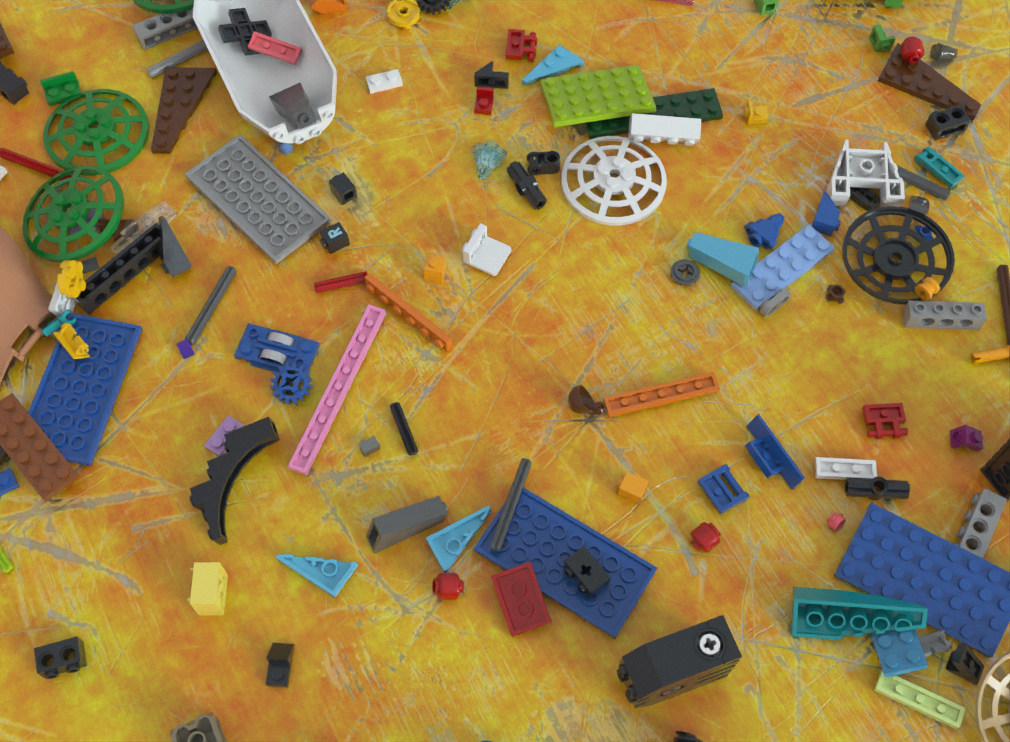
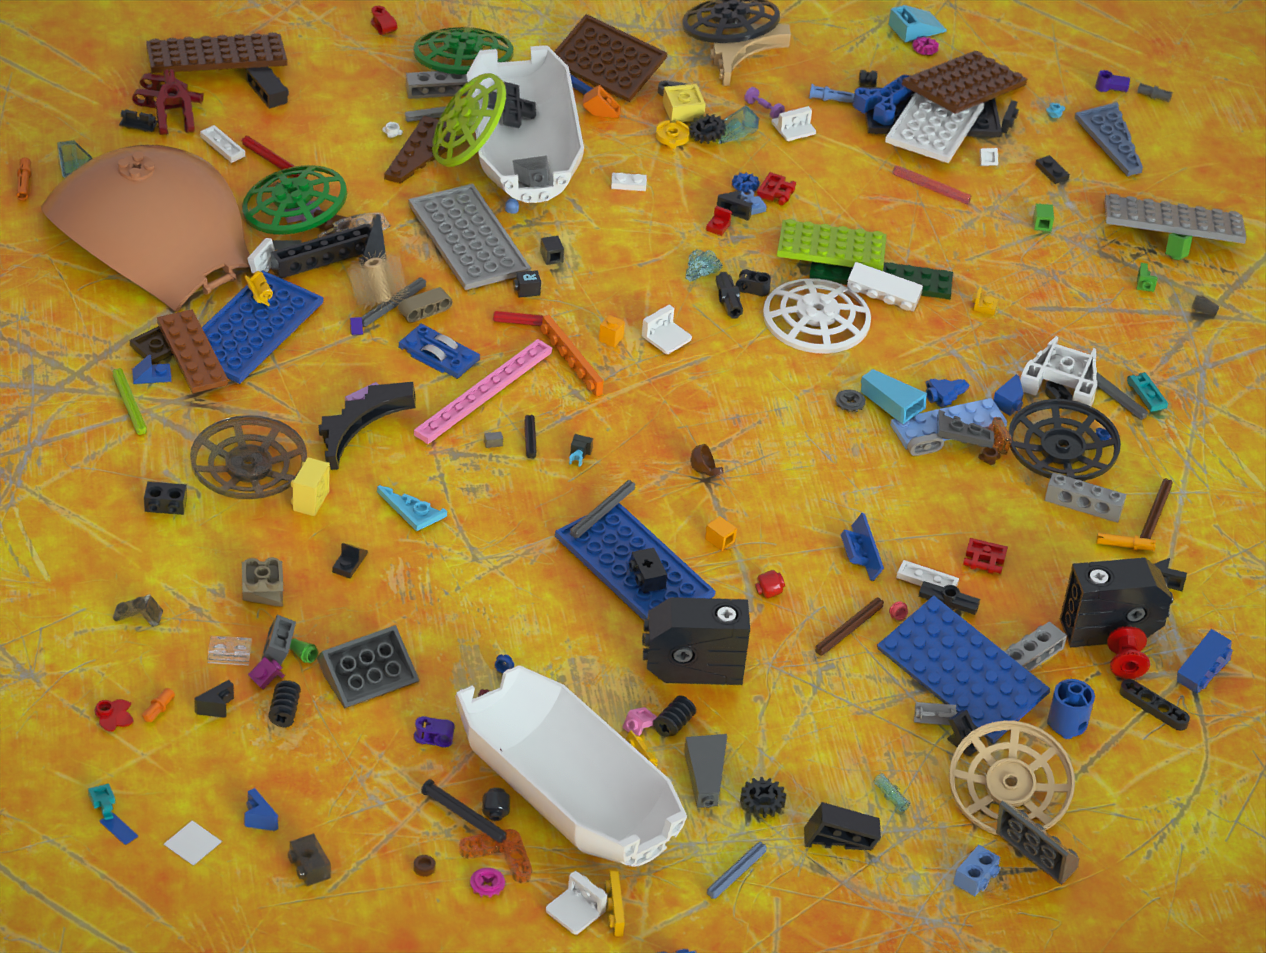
camera: 15 degrees right, 20 degrees down
green bracket [40,71,82,107] -> none
teal plate [42,309,77,337] -> none
green dish [43,89,149,176] -> none
yellow plate [57,260,86,298] -> none
coral plate [248,31,302,65] -> none
blue gear [270,363,313,405] -> none
dark grey slope [366,496,448,553] -> none
medium azure wing [426,505,491,573] -> none
red head [432,573,464,600] -> none
red plate [491,562,552,637] -> none
medium azure wing [522,45,584,86] -> none
orange plate [603,372,720,418] -> none
blue plate [697,464,750,515] -> none
teal wedge [792,587,928,640] -> none
dark azure plate [870,629,928,678] -> none
yellowish green plate [873,670,966,730] -> none
reddish brown wing [878,43,981,121] -> none
red head [900,36,925,63] -> none
dark grey plate [909,195,929,215] -> none
light orange wheel [915,277,940,301] -> none
black brick [925,105,971,140] -> none
magenta bracket [950,425,983,451] -> none
none -> clear smoke dish [190,415,307,499]
none -> tan piece [347,250,409,311]
none -> white plate [382,122,403,138]
none -> dark tan beam [398,287,453,322]
none -> lime dish [432,73,506,167]
none -> pearl dark grey piece [569,434,593,467]
none -> blue gear [732,172,760,192]
none -> medium blue plate [741,189,767,215]
none -> reddish brown axle [815,597,884,656]
none -> dark grey wing [937,409,994,448]
none -> clear orange plate [988,417,1012,455]

